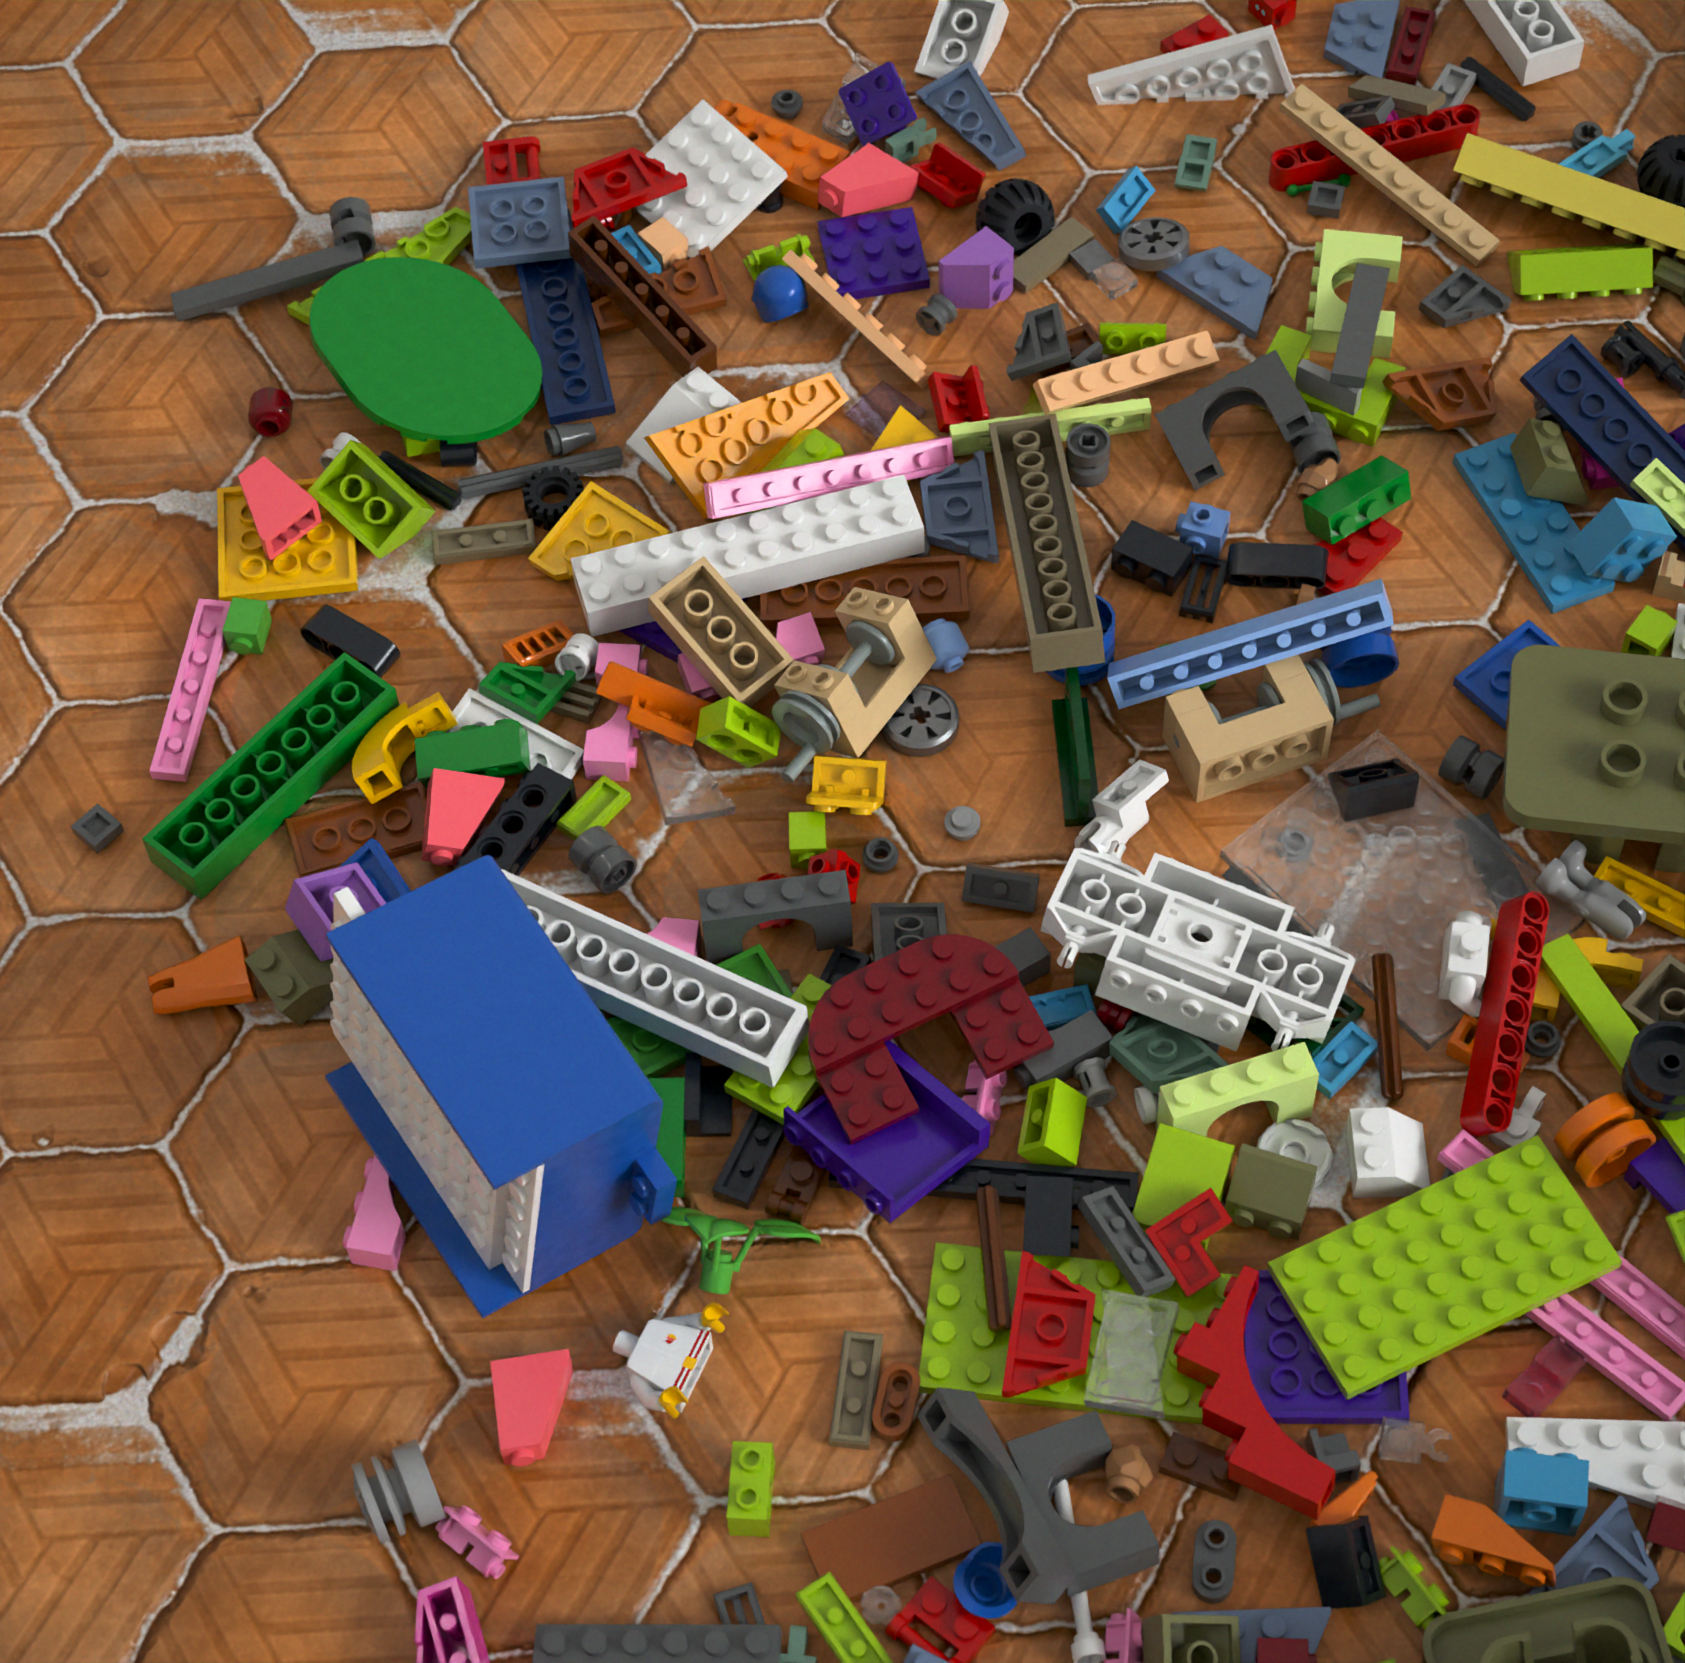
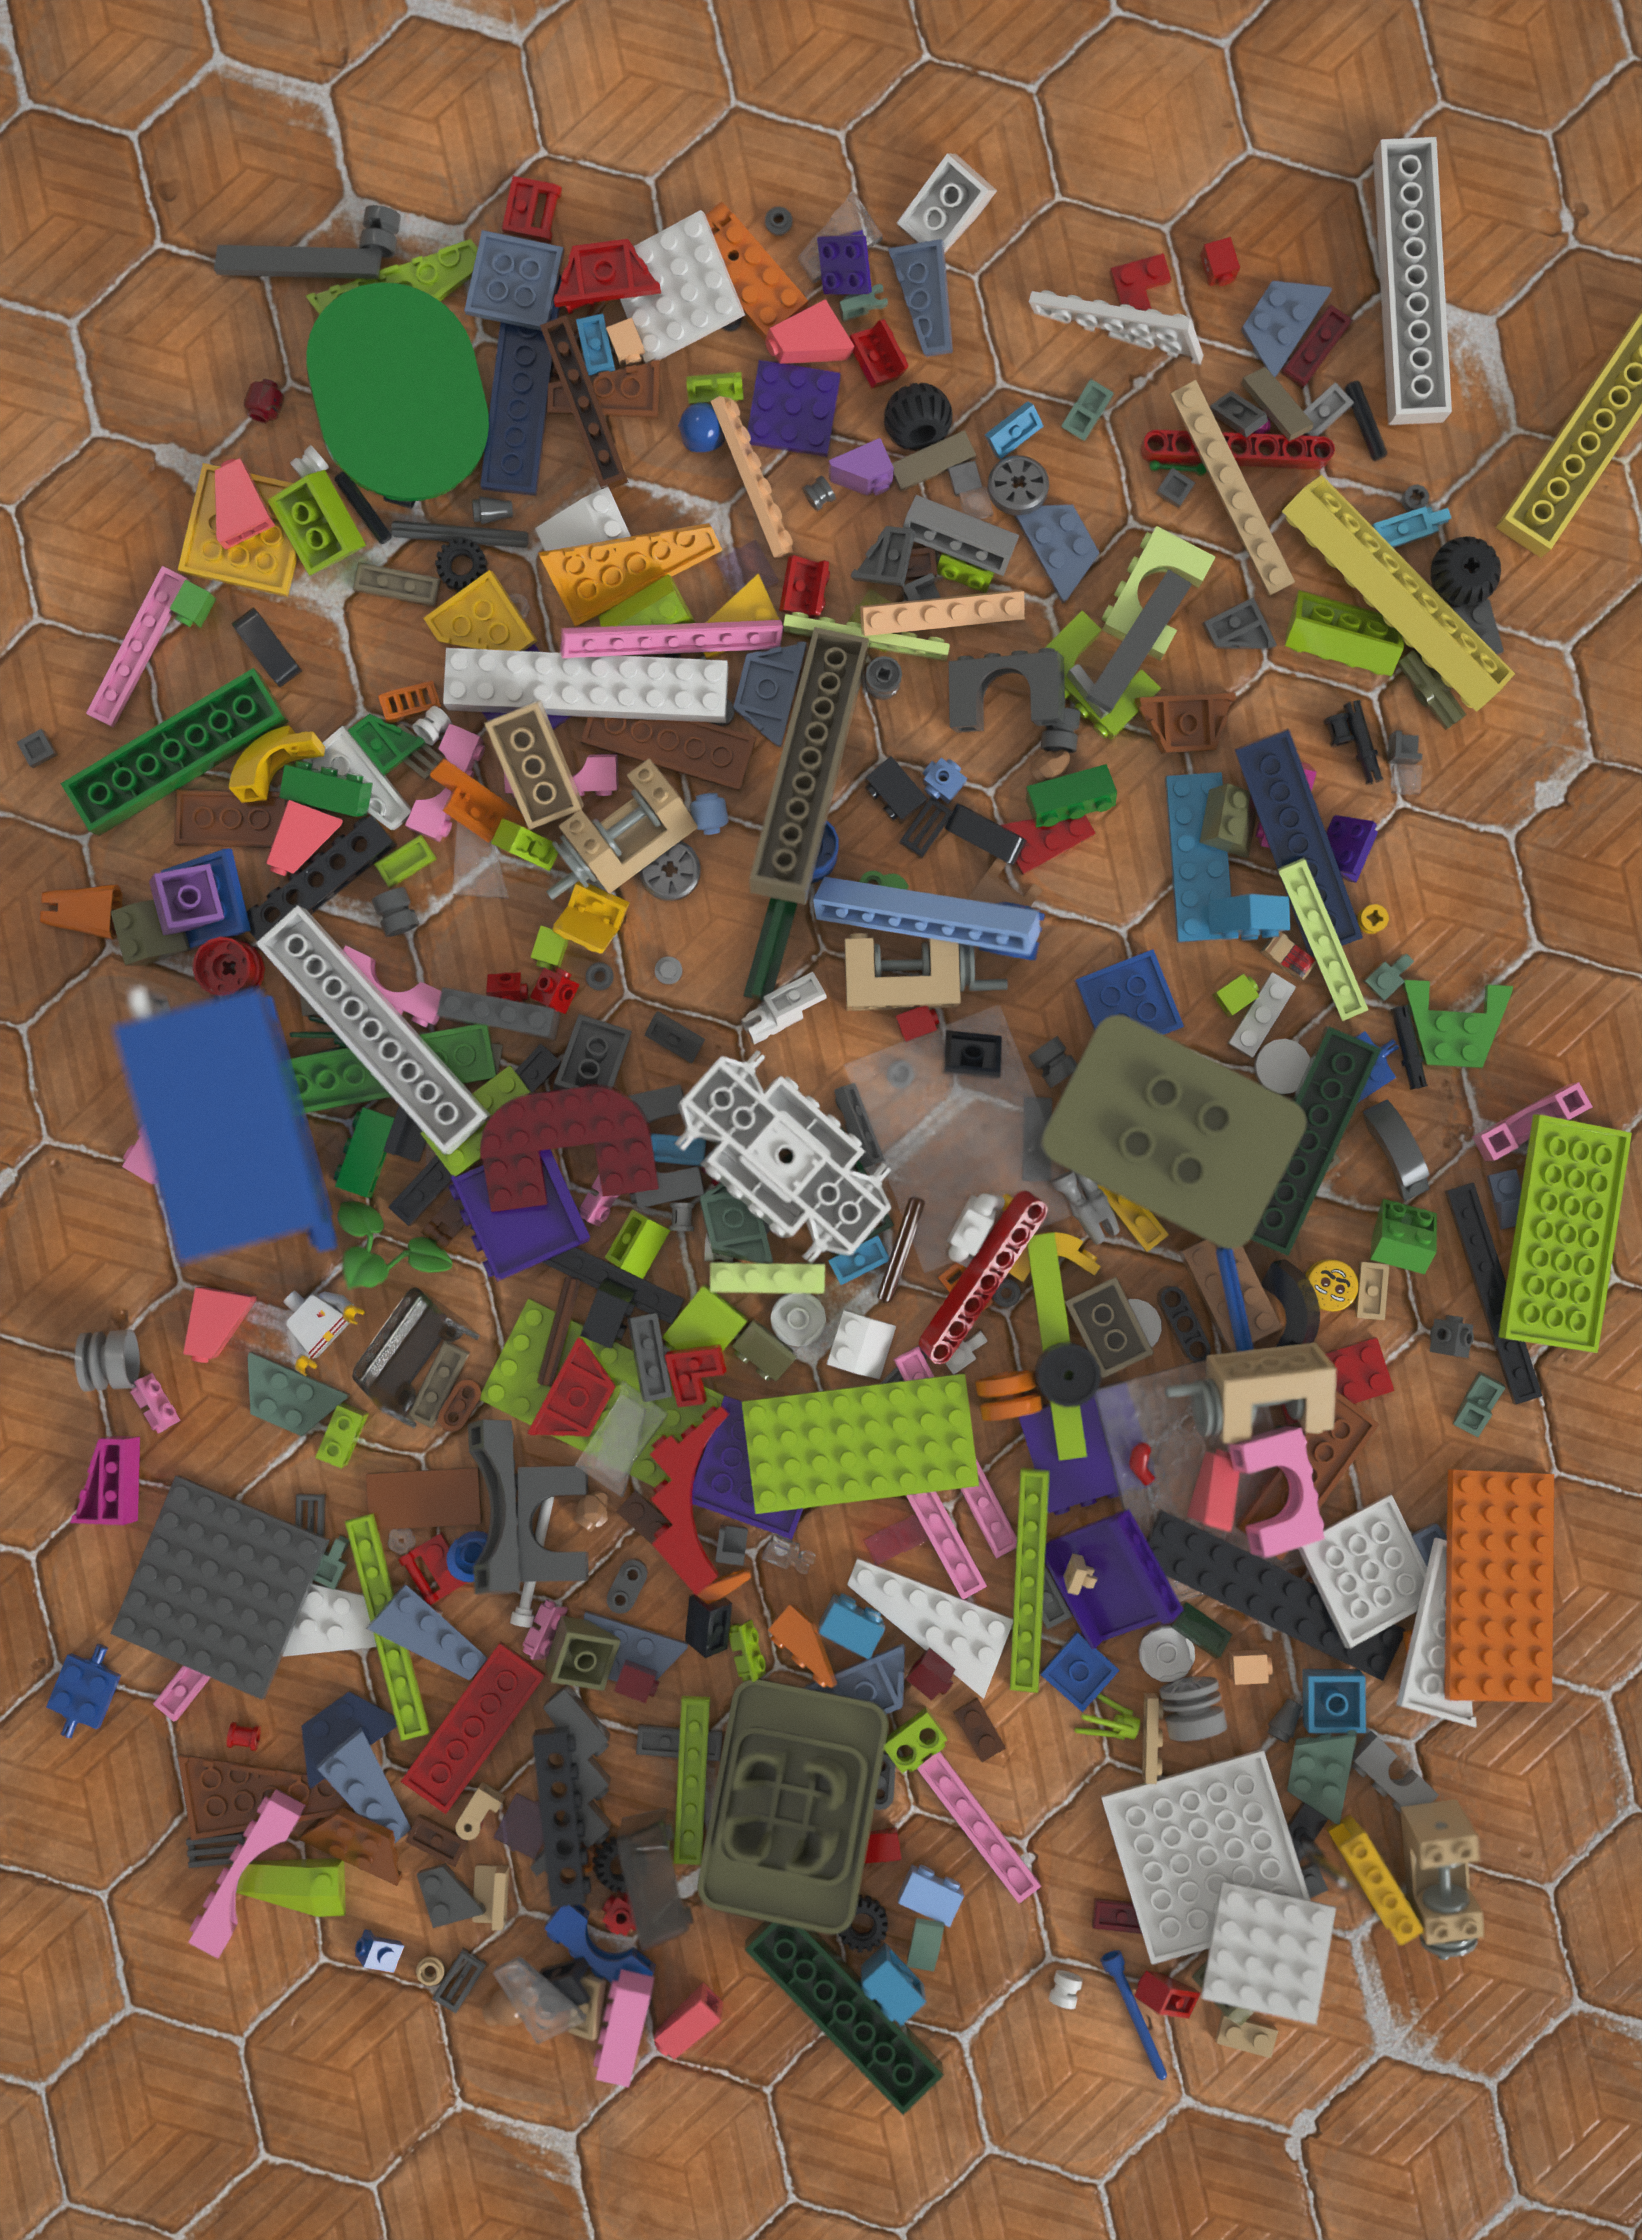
camera: 10 degrees right, 30 degrees up
none -> sand green wing [248,1352,350,1436]
none -> clear smoke windscreen [352,1287,480,1428]
none -> red brick [895,1006,940,1043]
none -> light grey brick [903,495,1019,576]

